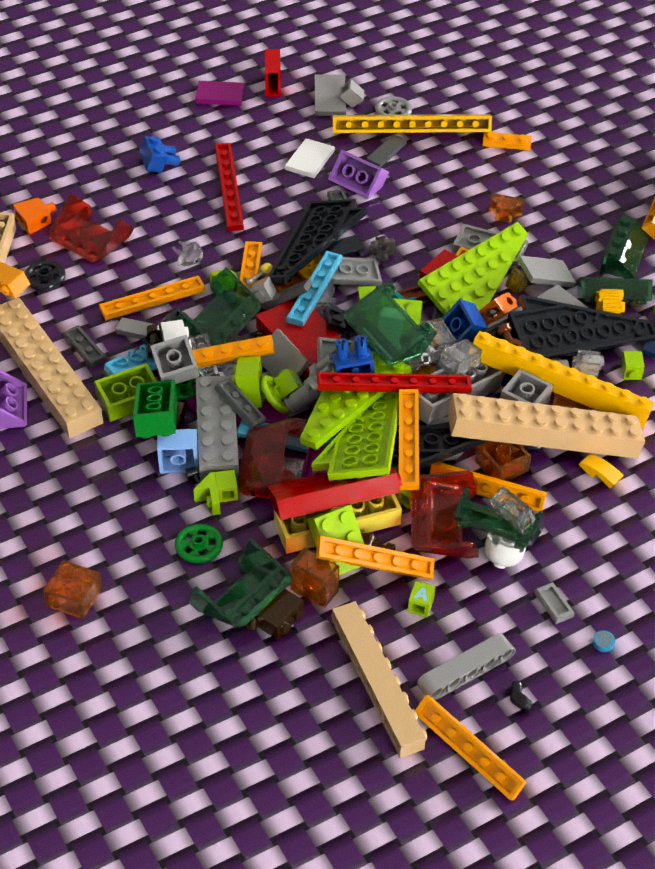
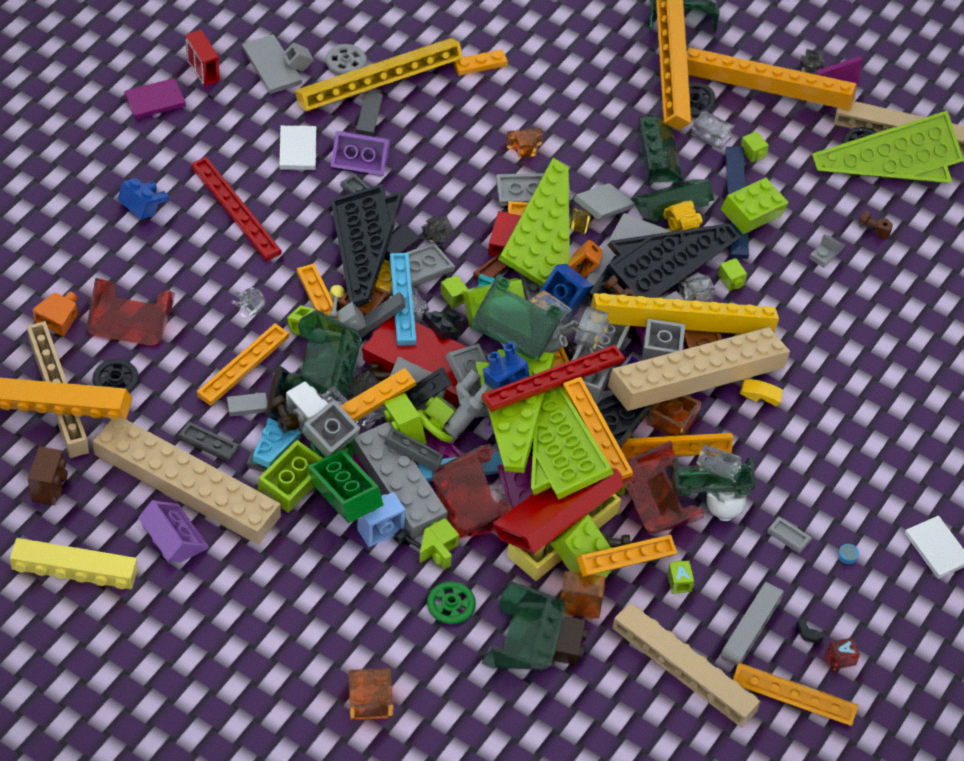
camera: 30 degrees left, 5 degrees up
none -> black plate [401,368,452,408]
none -> clear red brick [825,637,860,670]

